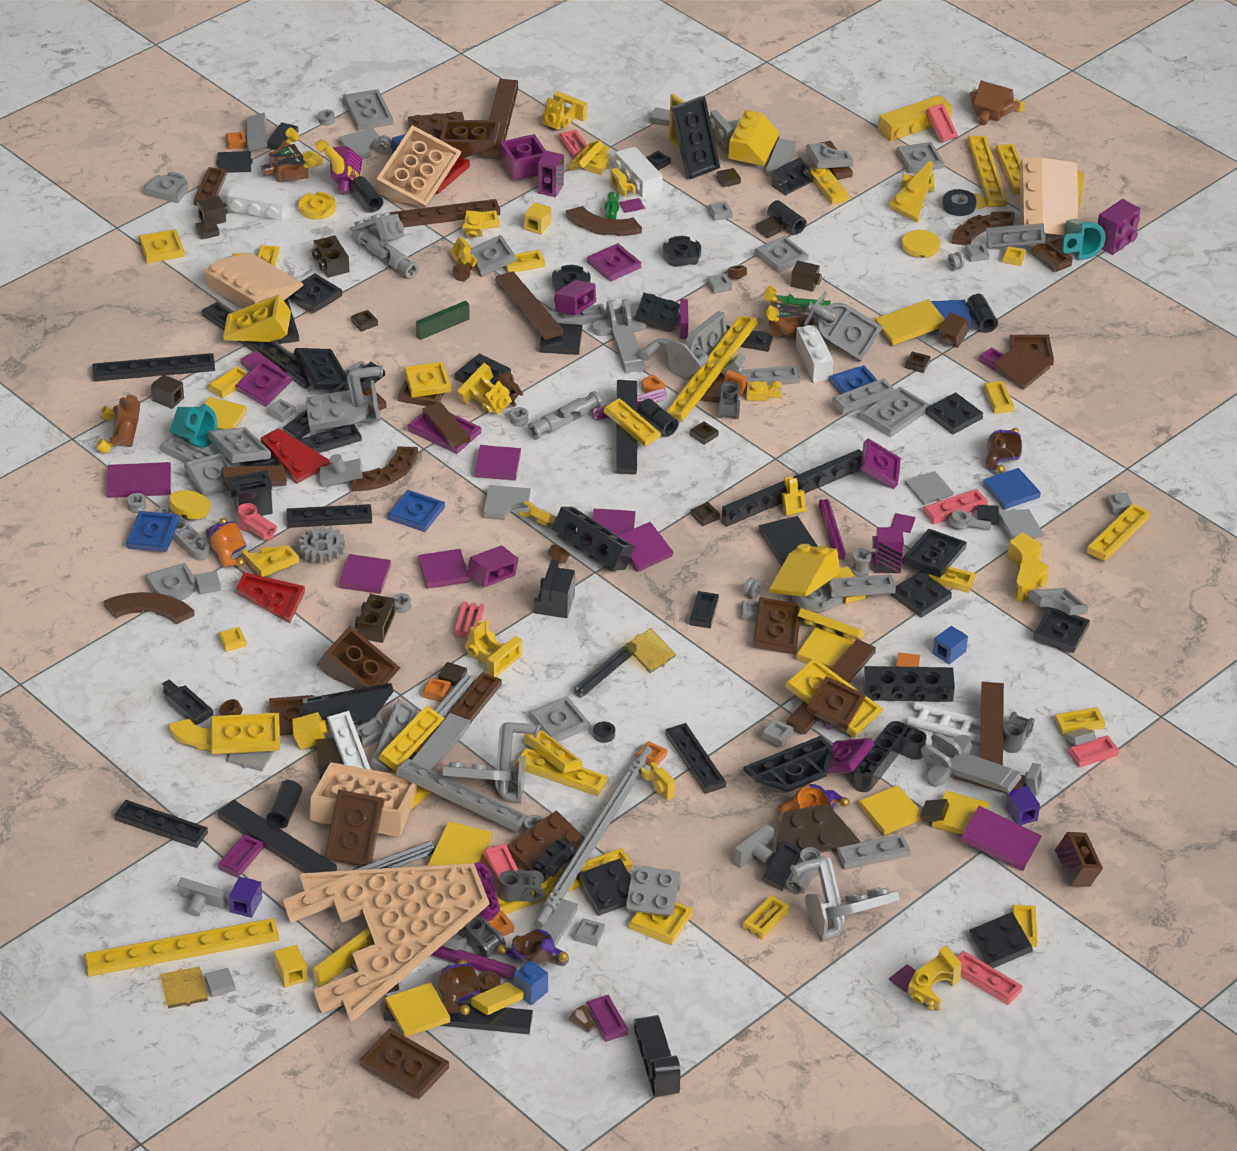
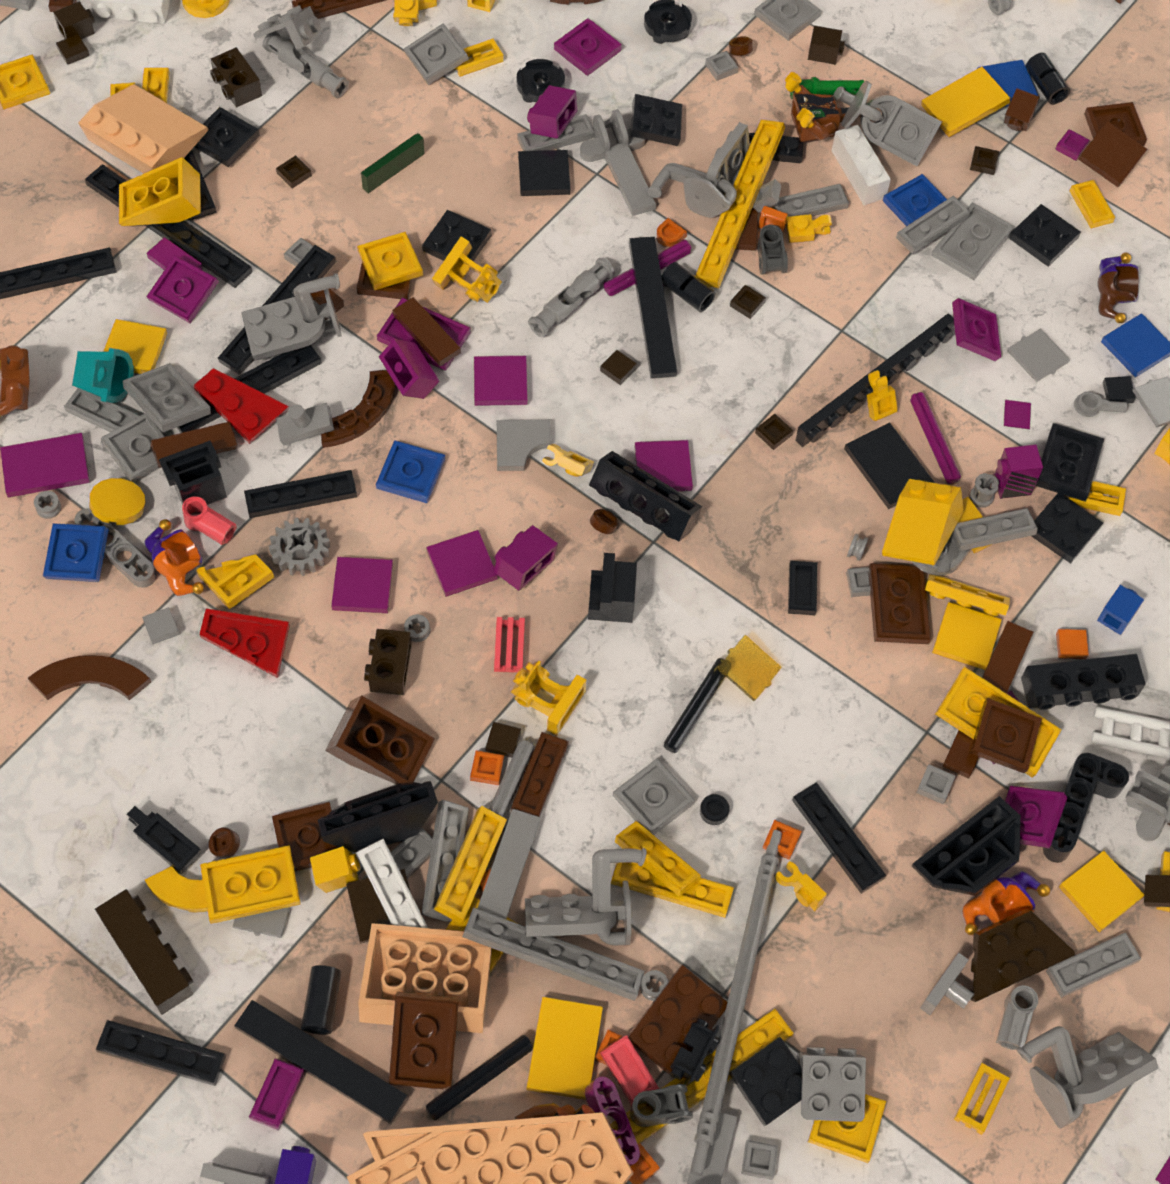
camera: 10 degrees left, 20 degrees up
light grey tile [145,563,195,600] -> none
dark brown brick [151,374,184,409] -> none
yellow tile [208,366,248,399] -> none
yellow tile [218,627,247,652] -> none
light grey tile [267,399,296,422] -> none
black tile [293,348,347,390] -> none
yellow plate [450,237,477,267] -> none
reddish brown rock [453,263,472,282] -> none
reddish brown tile [496,271,563,340] -> none
reddish brown piece [497,372,523,406] -> none
light grey bush [510,407,529,427] -> none
yellow tile [604,398,661,447] -> none
magenta tile [618,522,674,572] -> none
magenta tile [680,299,689,339] -> none
black tile [761,840,802,891] -> none
coral tile [923,489,988,525] -> none
none -> dark brown brick [95,889,194,1015]
none -> magenta brick [379,339,439,399]
none -> dark brown tile [600,350,637,385]

